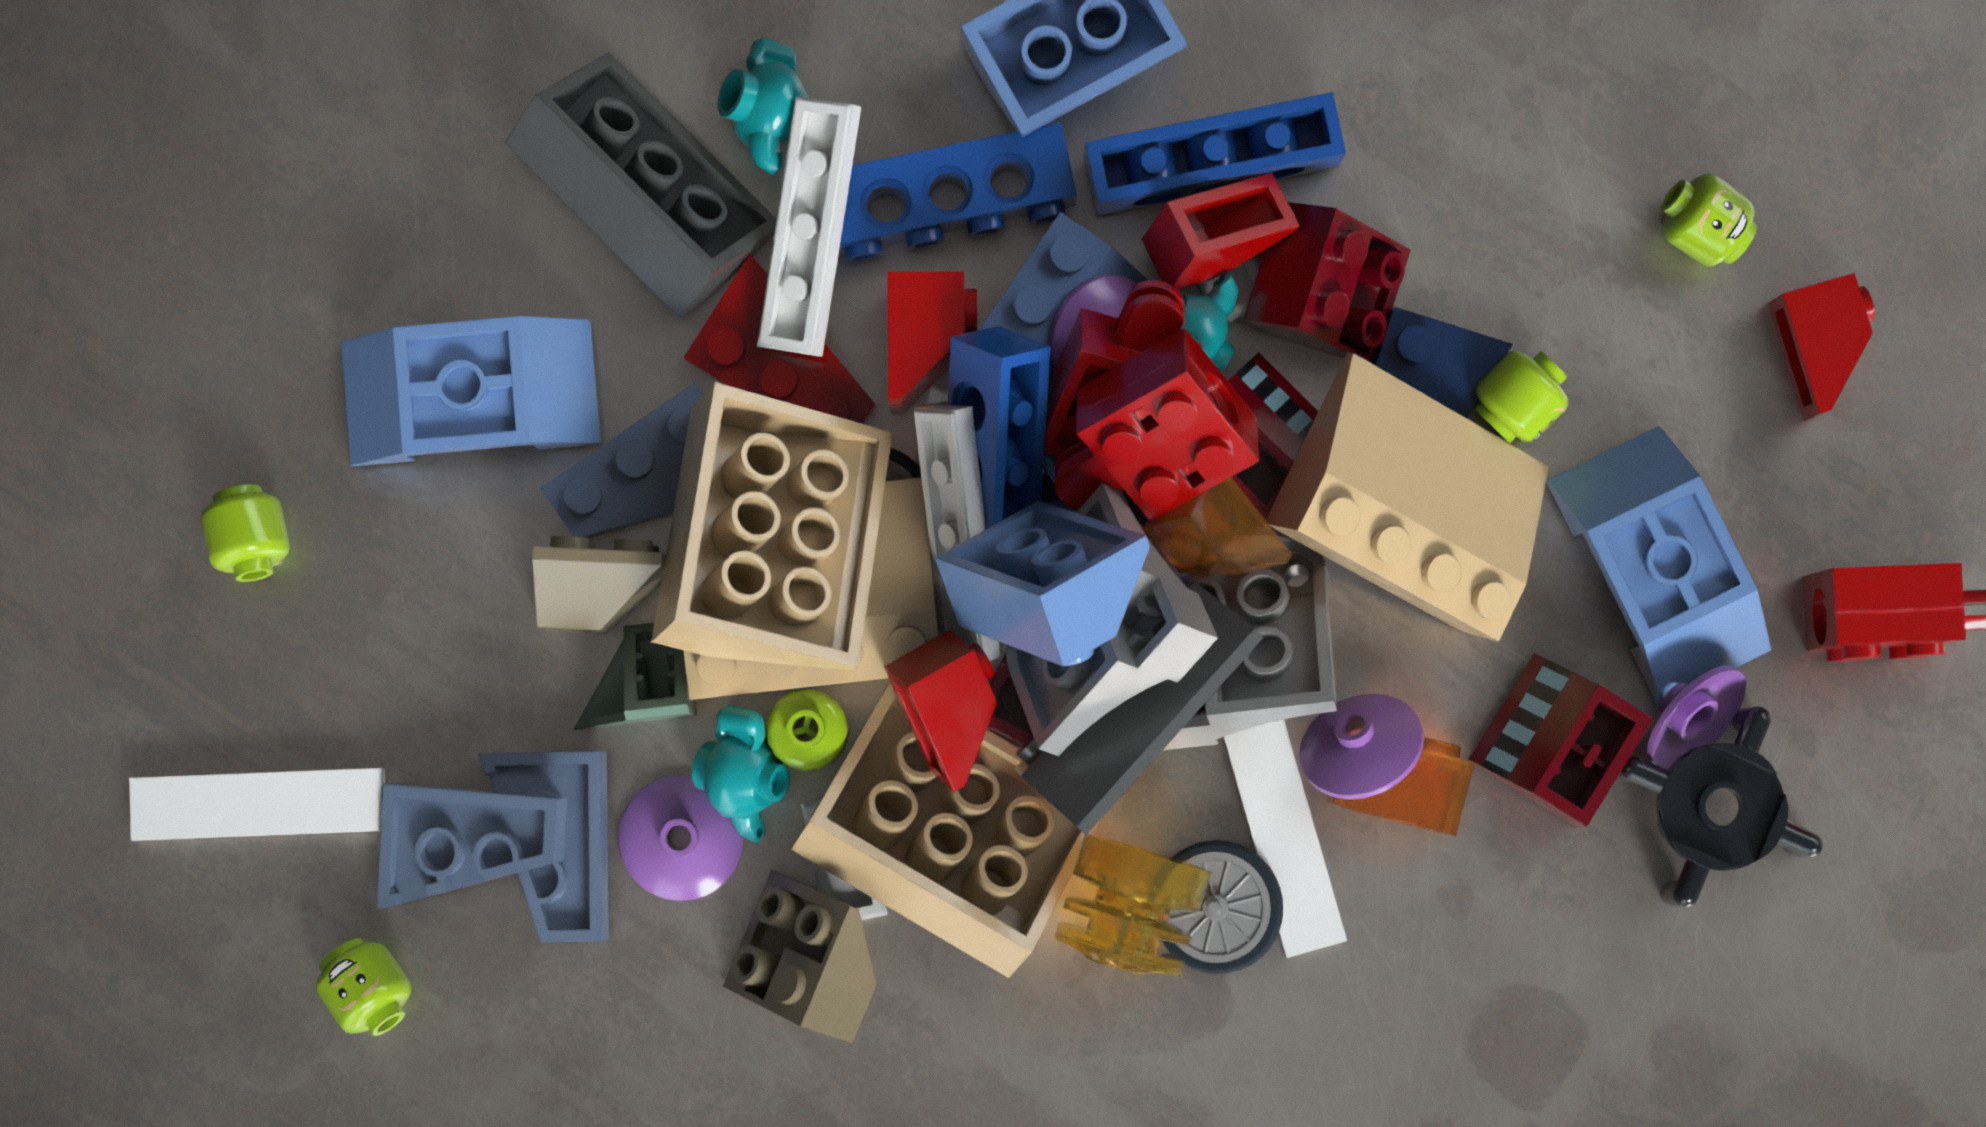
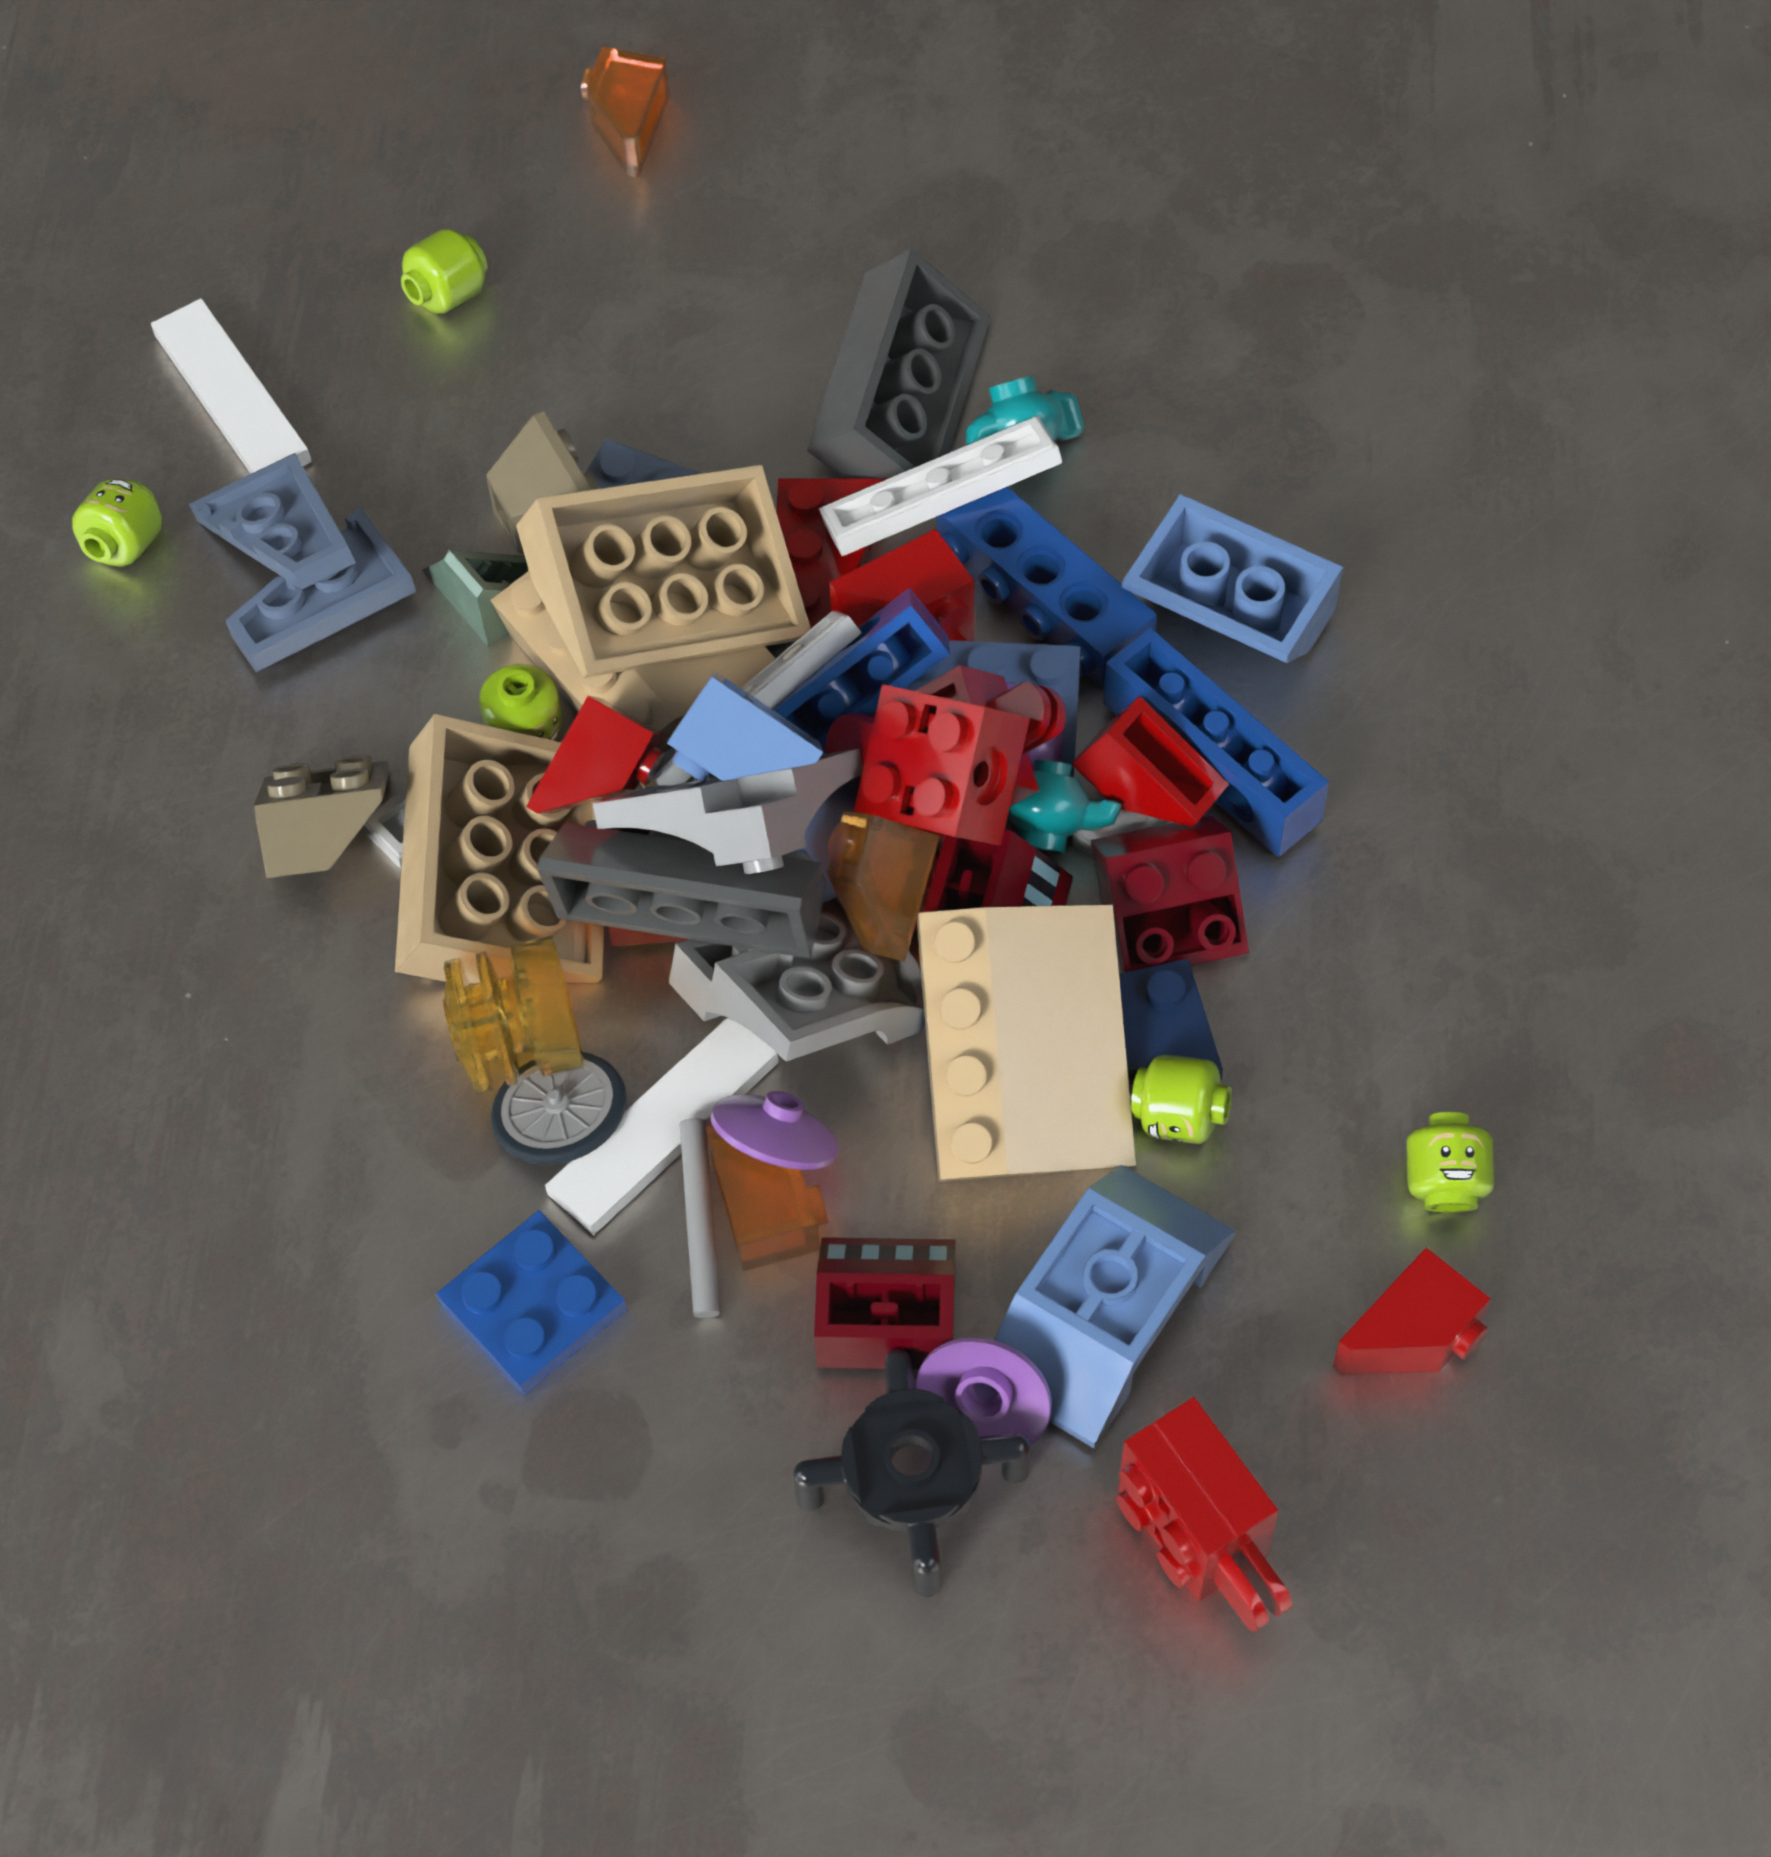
camera: 65 degrees right, 25 degrees down
medium blue slope [341,316,601,467] -> none
medium lavender dish [618,775,744,901] -> none
teal piece [692,704,790,843] -> none
none -> blue plate [435,1210,627,1396]
none -> clear orange slope [582,46,670,177]
none -> light grey bar [680,1118,720,1318]

